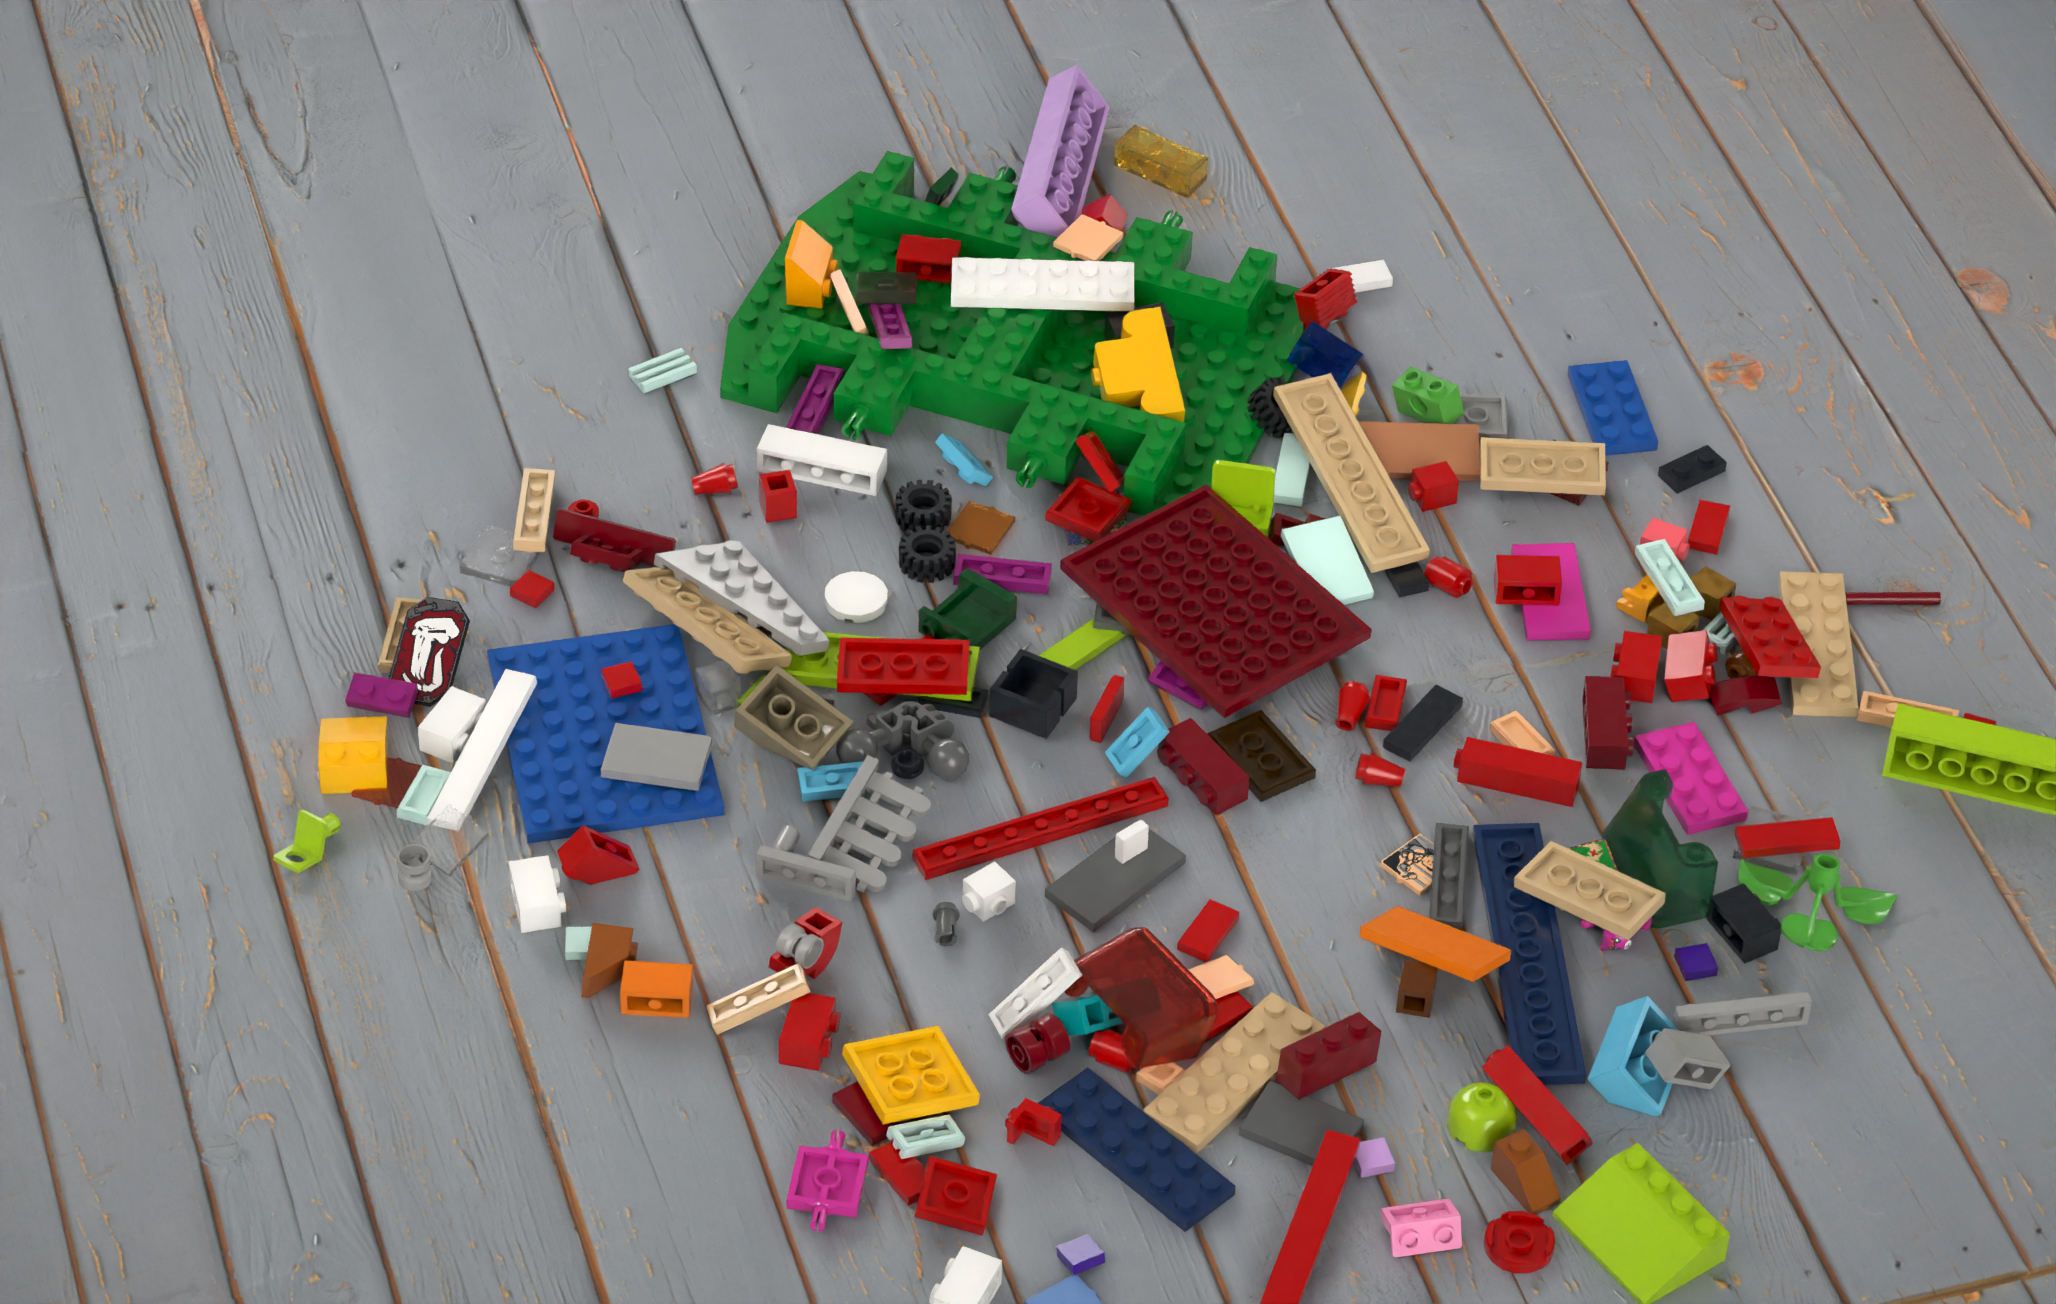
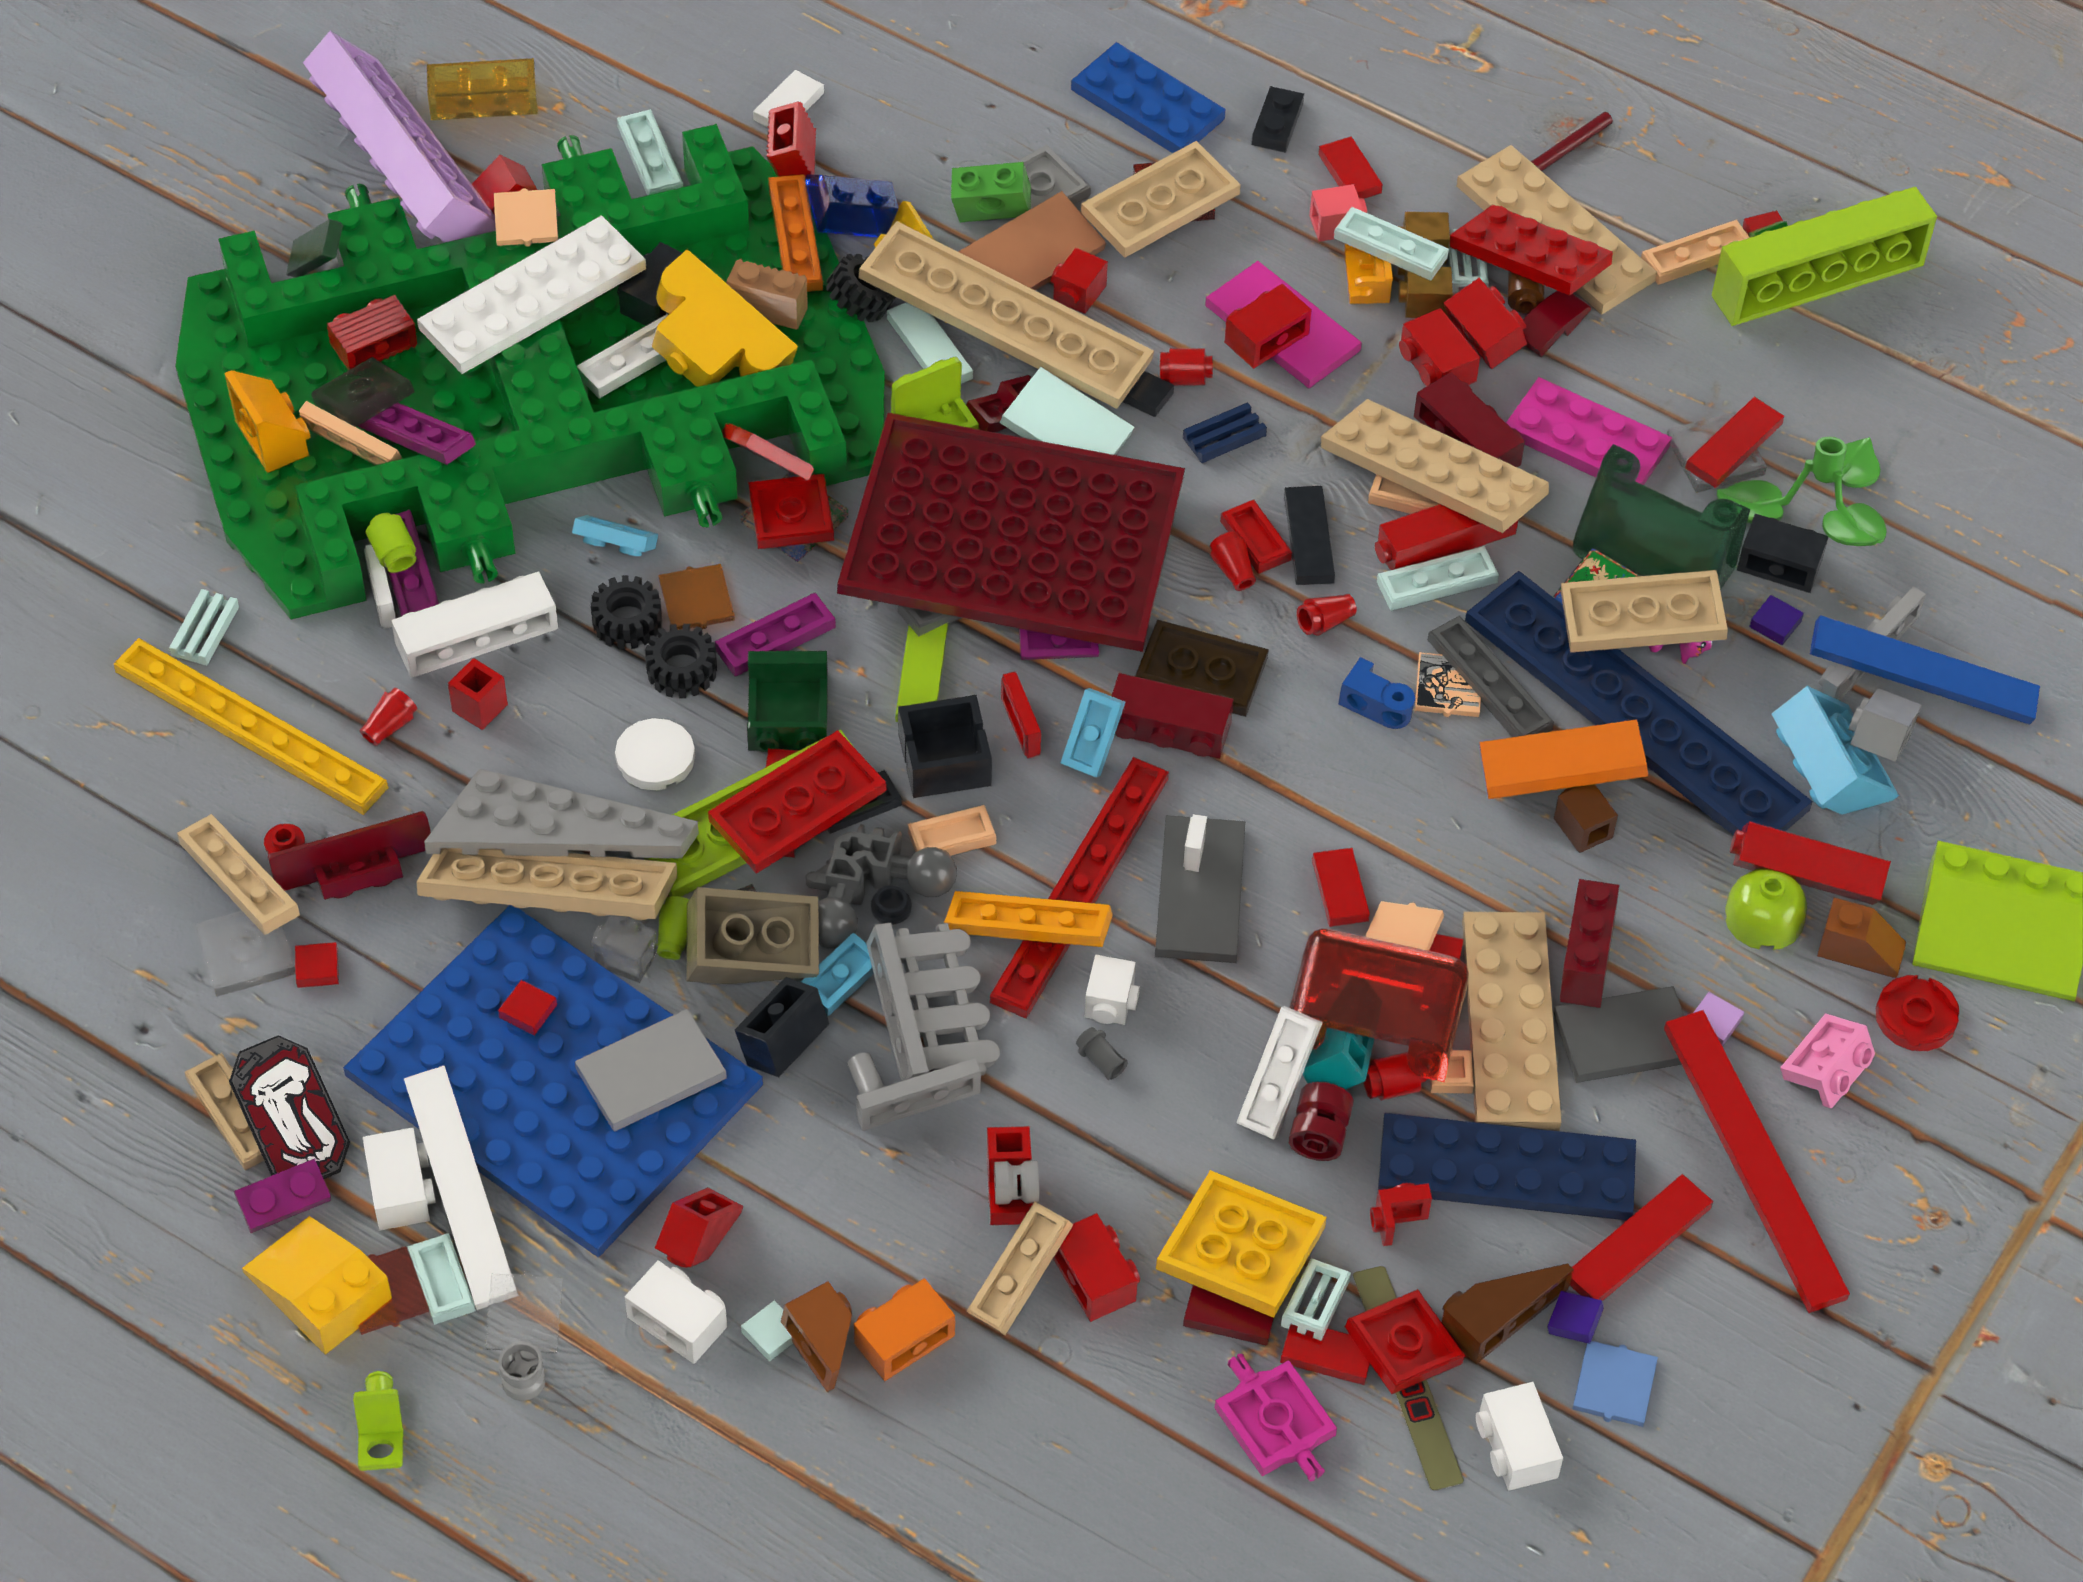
camera: 40 degrees left, 10 degrees up
none -> yellow tile [113,638,388,815]
none -> white tile [364,545,396,629]
none -> lime brick [366,513,417,573]
none -> white plate [577,314,668,399]
none -> light aqua tile [617,109,684,195]
none -> medium nougat brick [726,259,808,329]
none -> black brick [735,977,829,1078]
none -> orange tile [768,175,823,292]
none -> light nougat tile [908,805,996,856]
none -> light orange plate [944,891,1113,947]
none -> dark blue tile [1183,402,1267,463]
none -> tan plate [1321,399,1549,533]
none -> blue leg [1338,657,1415,729]
none -> olive sticker [1353,1266,1464,1491]
none -> light aqua tile [1377,546,1499,611]
none -> reddish brown slope [1442,1263,1574,1364]
none -> red tile [1570,1174,1713,1301]
none -> blue tile [1810,615,2040,725]

